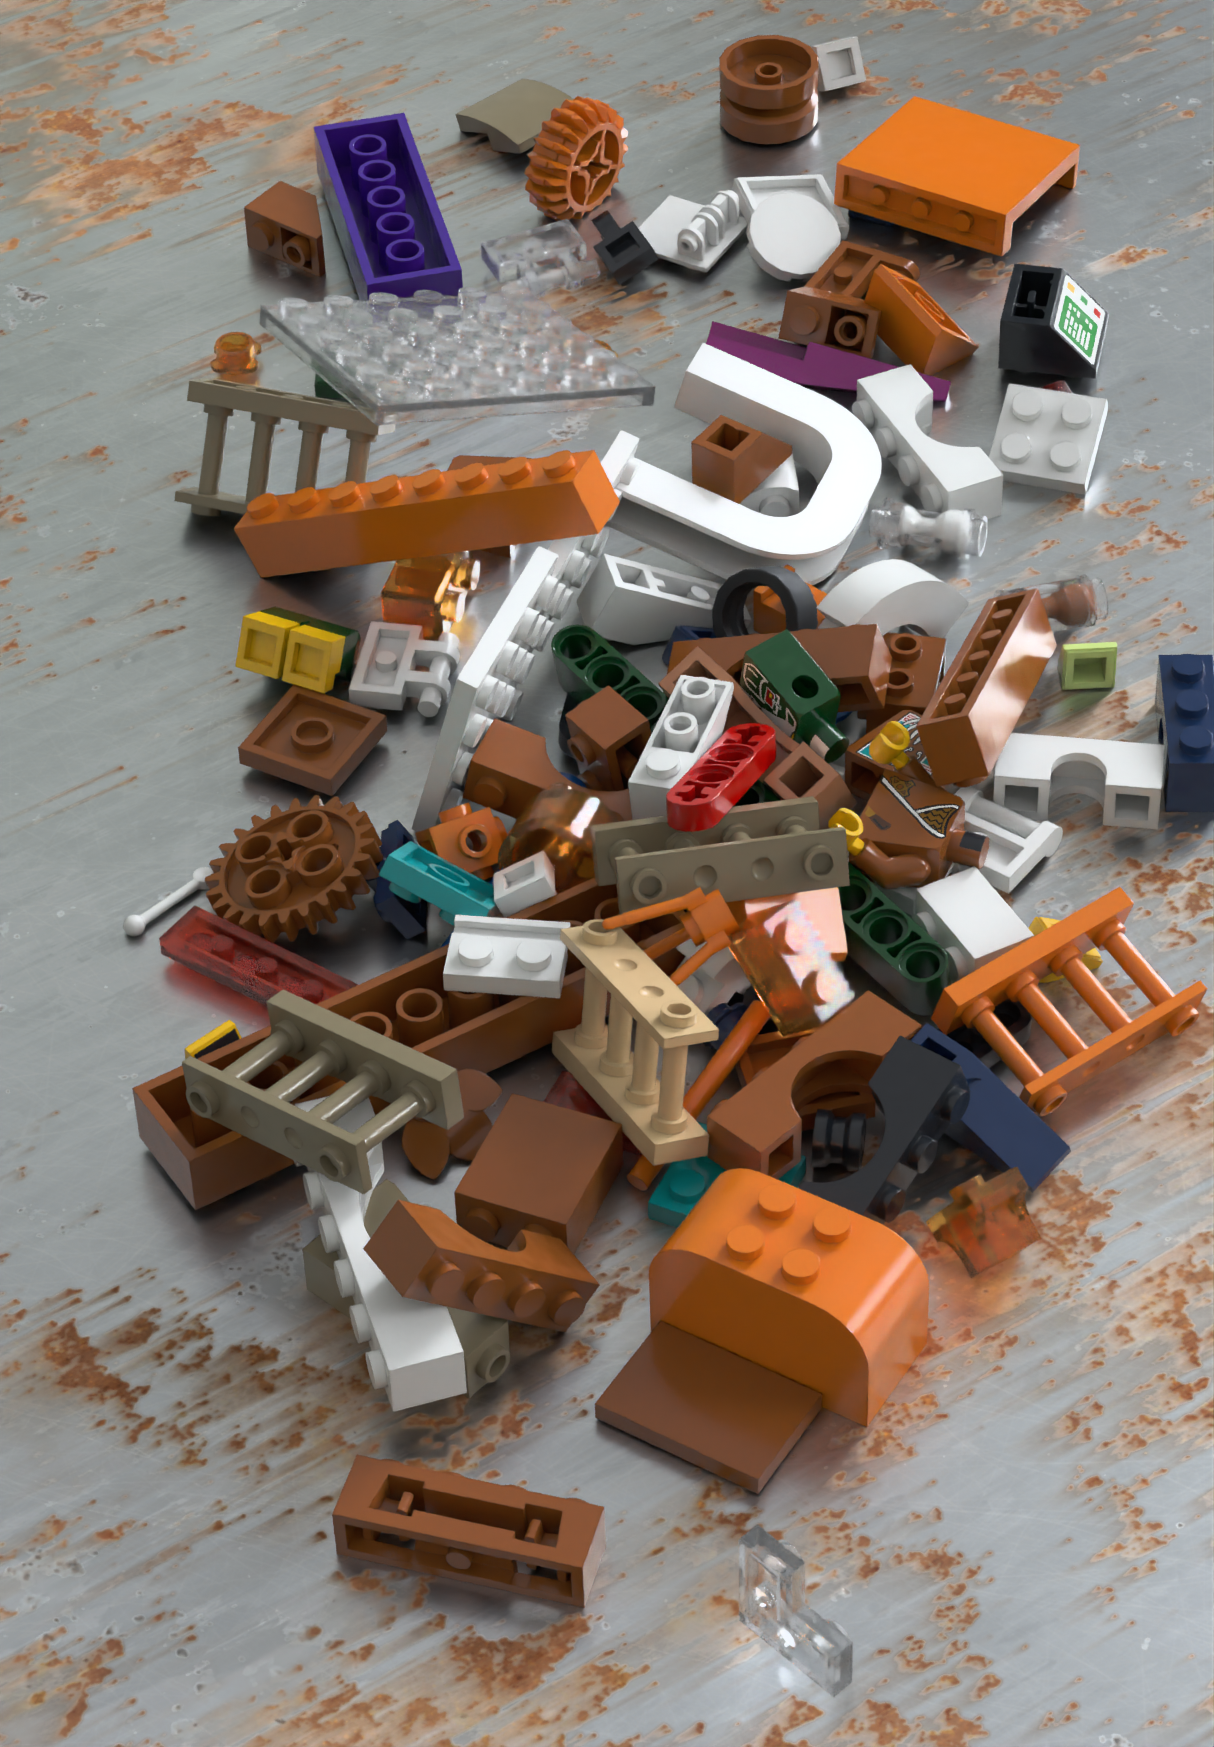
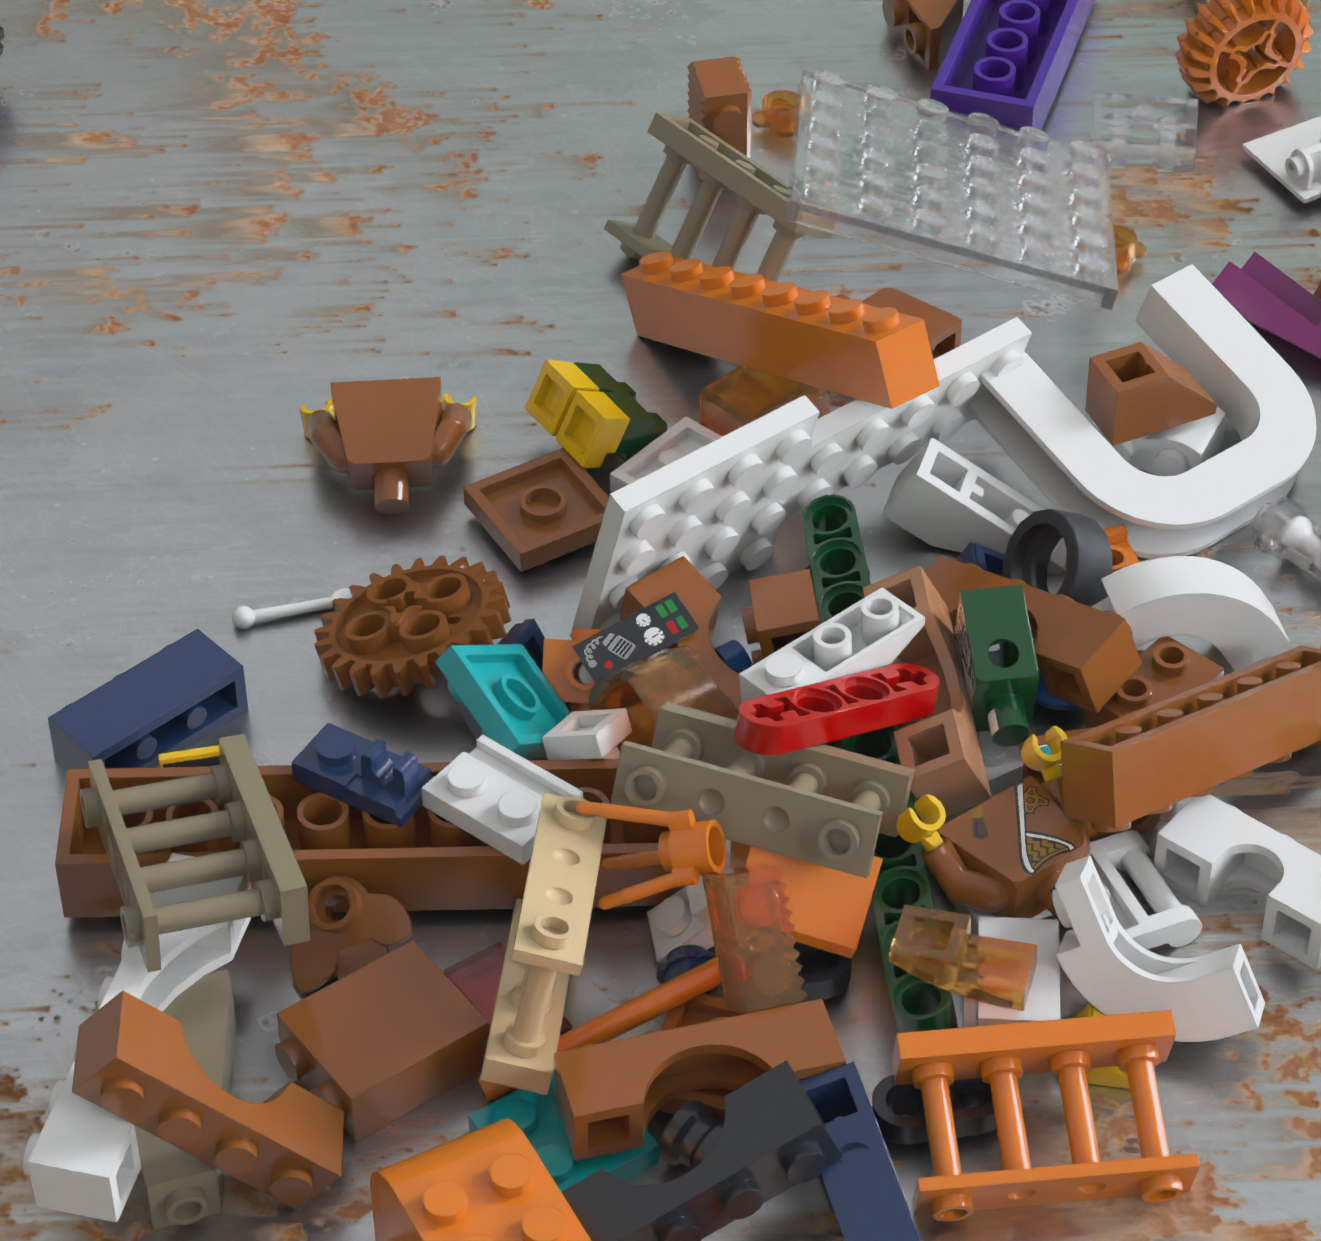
camera: 30 degrees right, 0 degrees up
clear red plate [159,905,358,1006] -> none
black plate [591,210,659,285] -> none
none -> dark blue brick [48,629,248,772]
none -> dark blue plate [291,723,433,828]
none -> dark orange torso [299,377,477,515]
none -> black sticker [572,592,700,685]
none -> dark orange brick [687,56,752,182]
none -> clear orange slope [889,905,1037,1011]
none -> white arch [1052,856,1265,1042]

